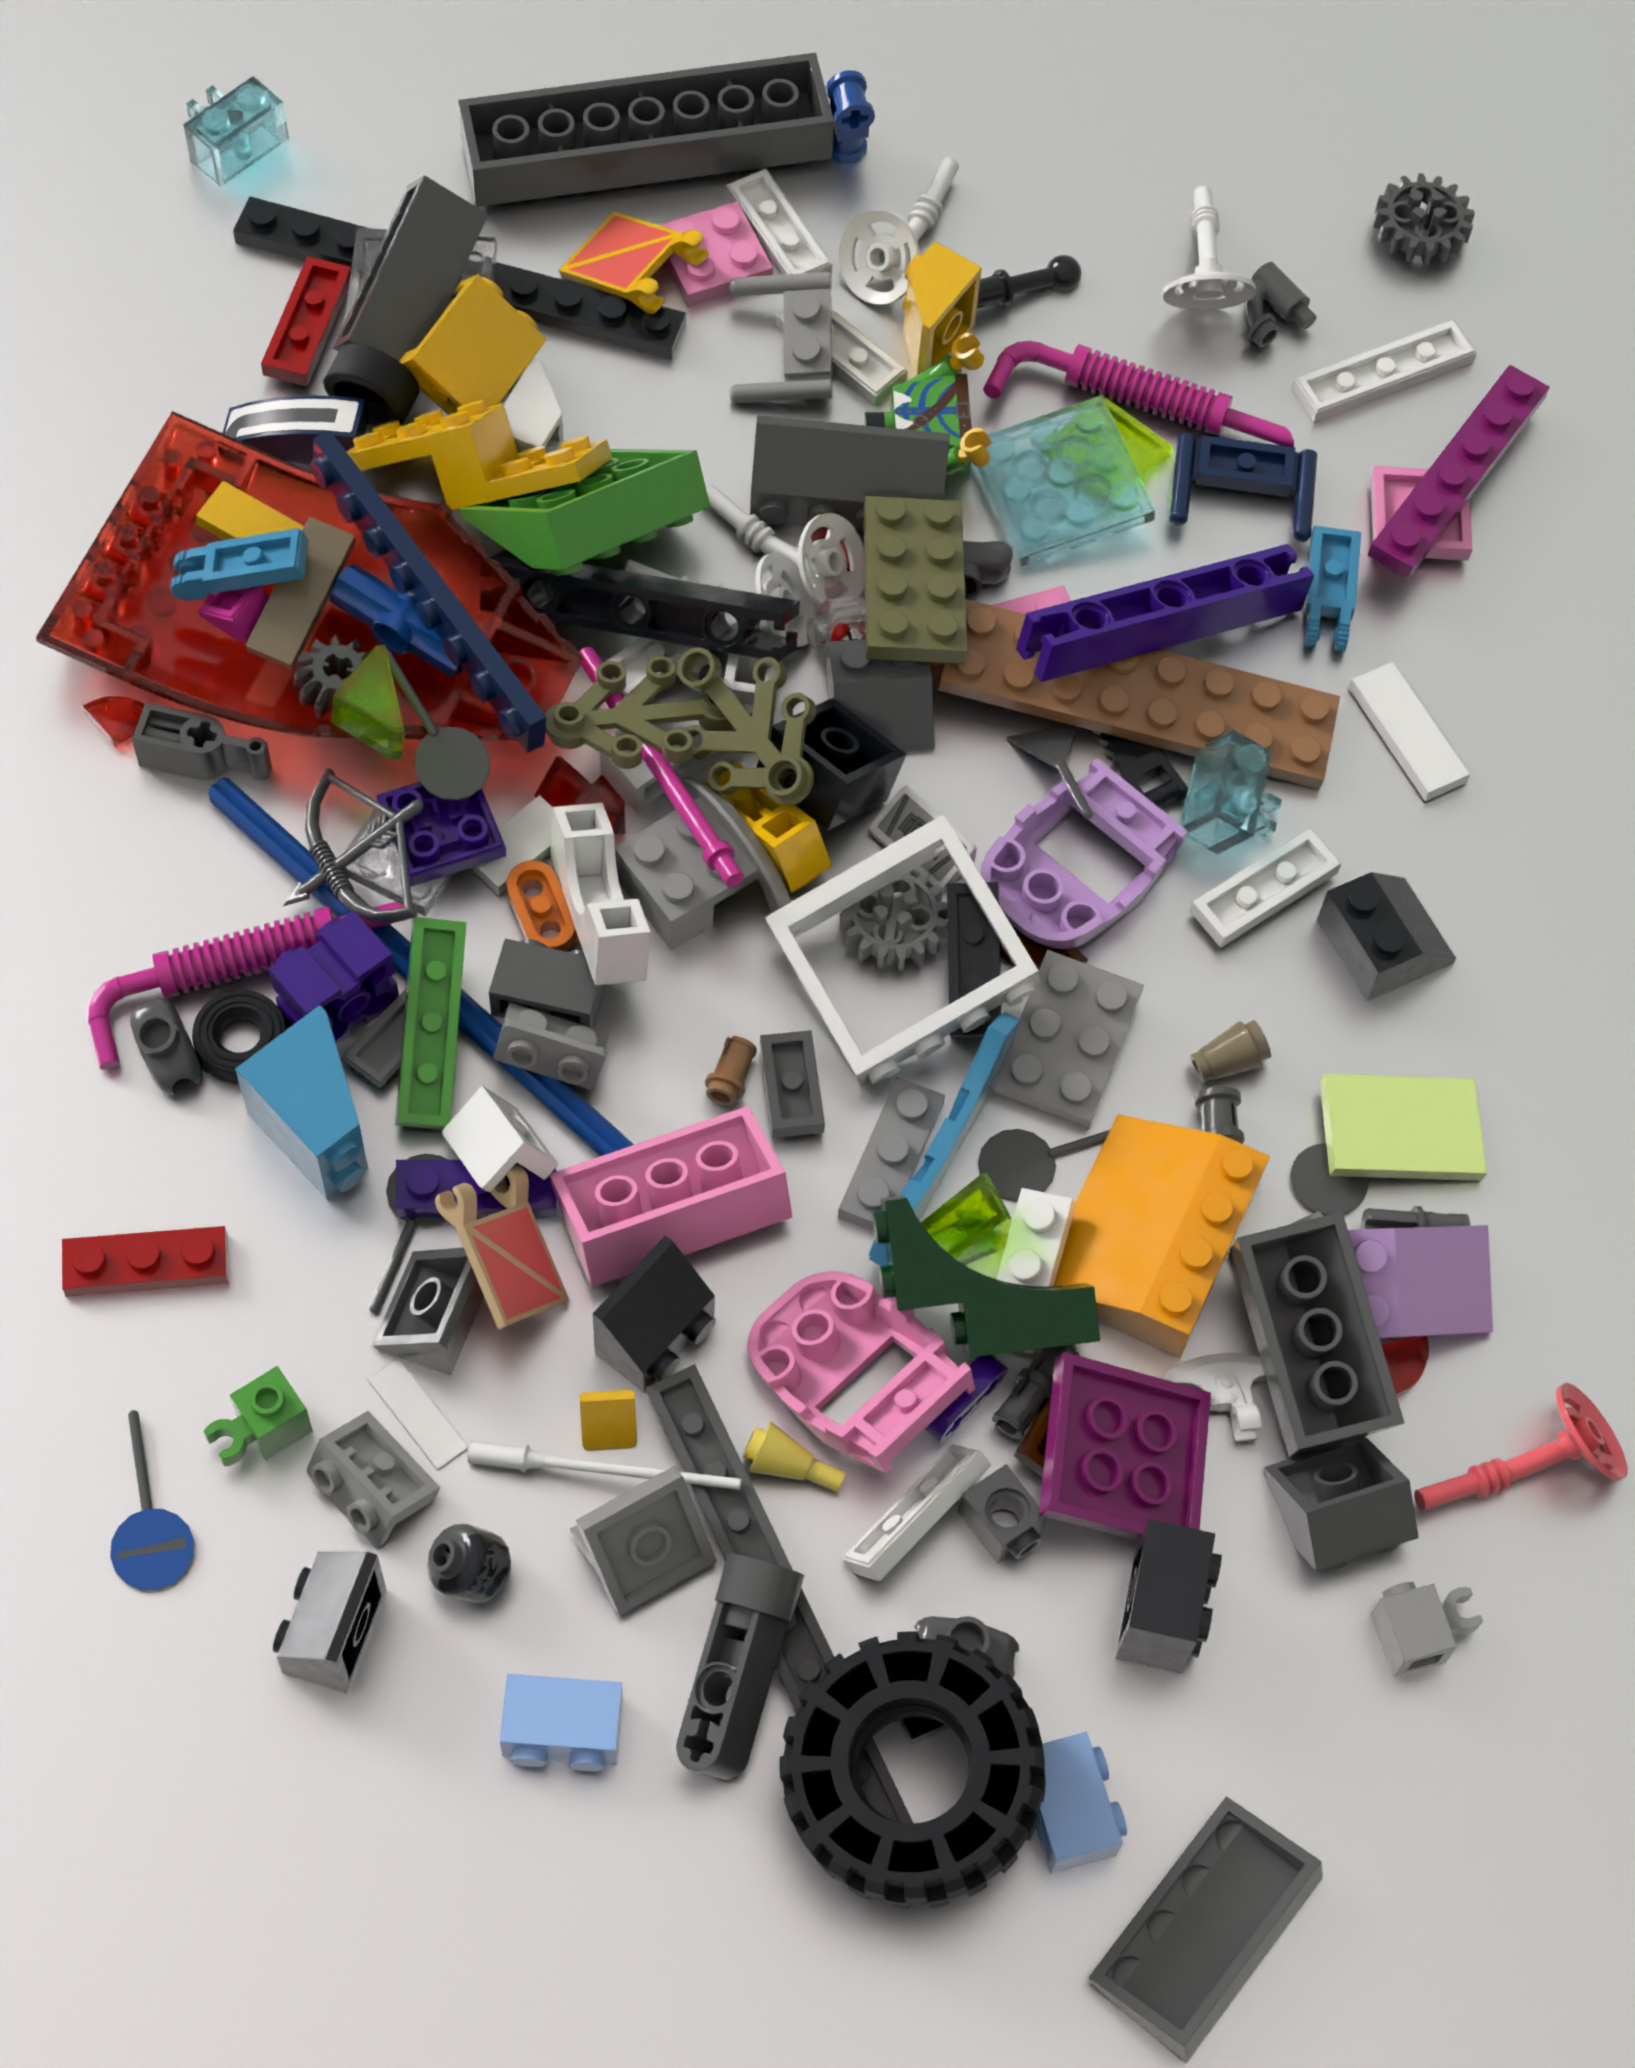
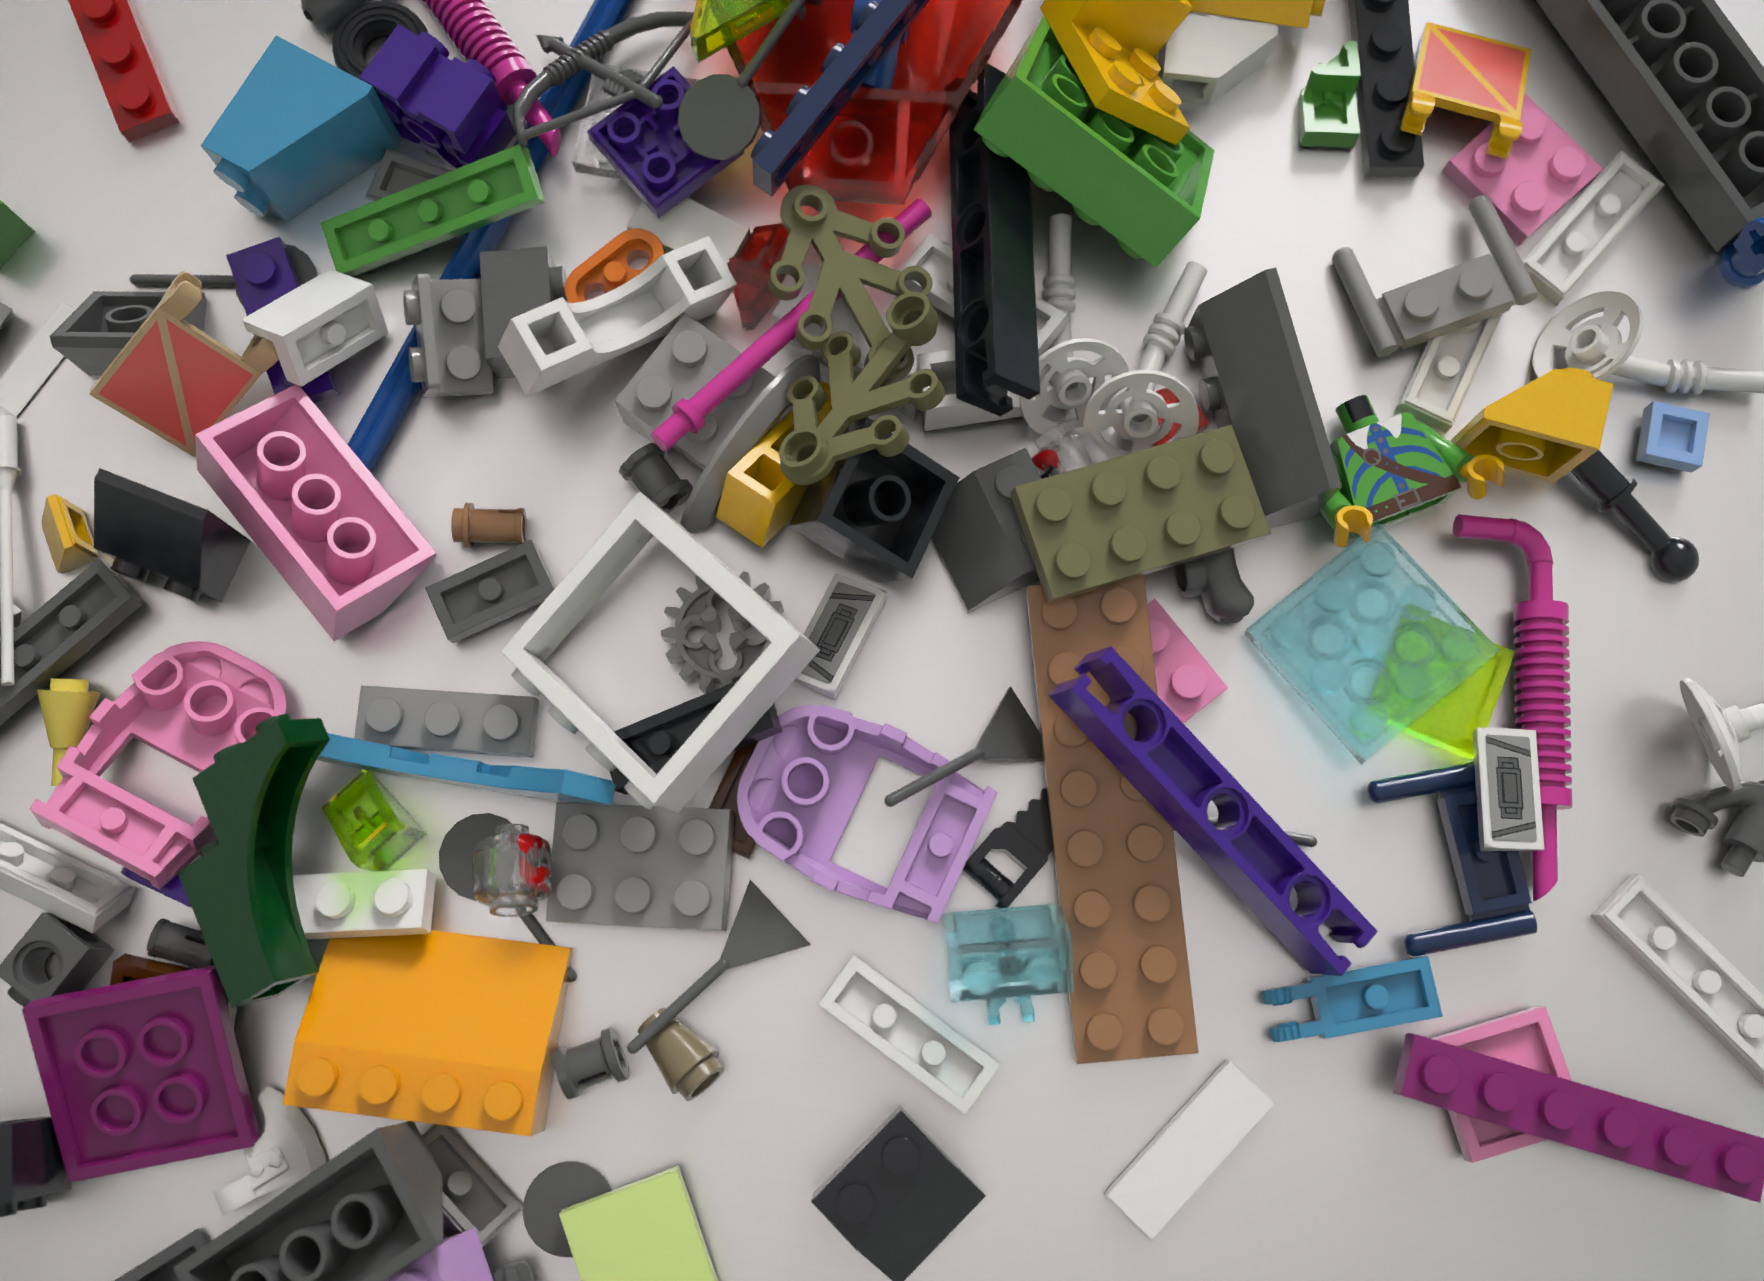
camera: 75 degrees right, 15 degrees up
none -> clear head [472,824,552,917]
none -> dark grey bush [619,443,693,513]
none -> dark grey piece [627,880,810,1054]
none -> bright green slope [1298,40,1361,148]
none -> slope [1472,727,1544,851]
none -> light blue plate [1636,401,1710,473]

